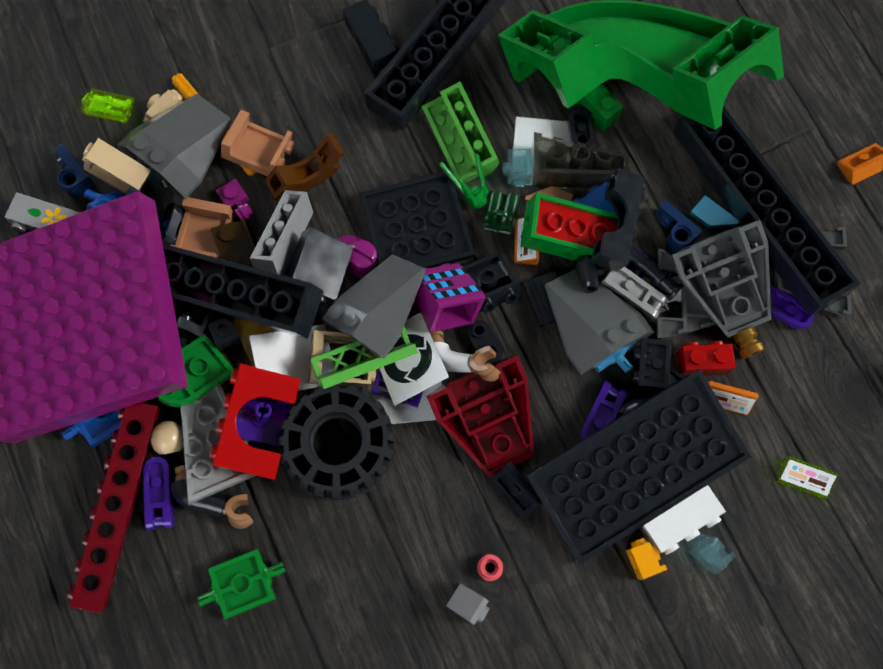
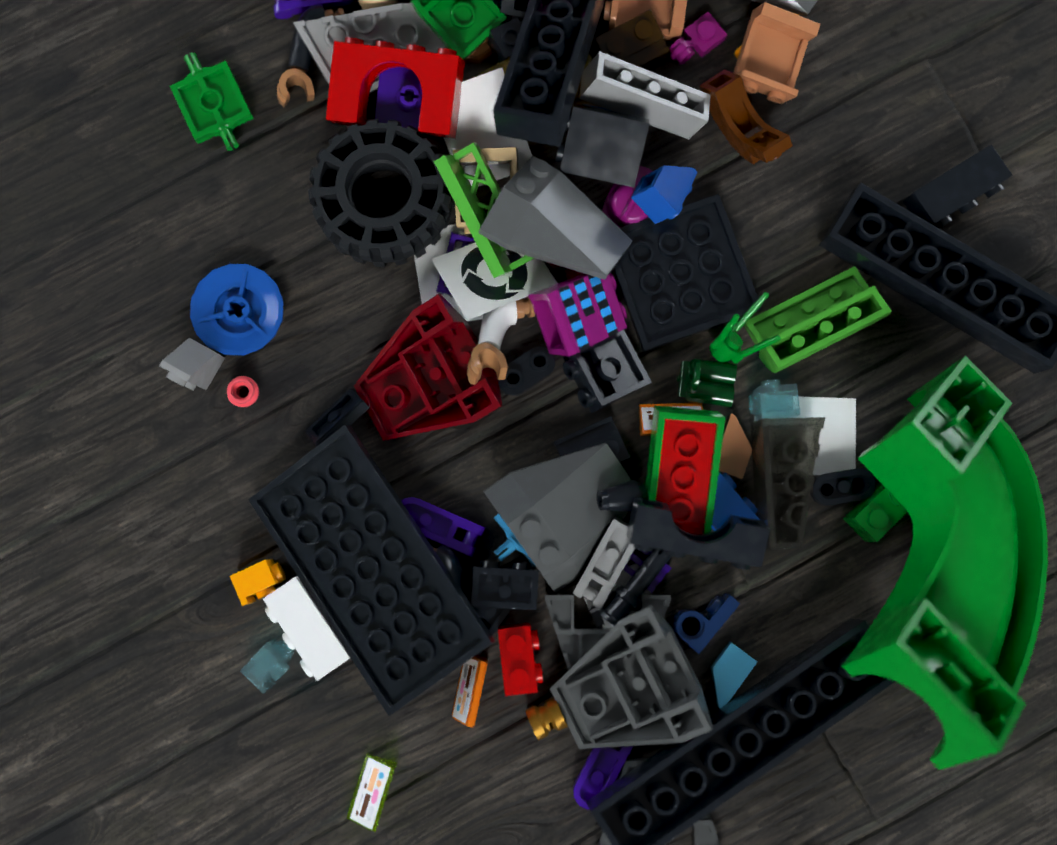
camera: 85 degrees right, 10 degrees up
none -> blue piece [190,264,284,356]
none -> blue slope [631,165,698,224]

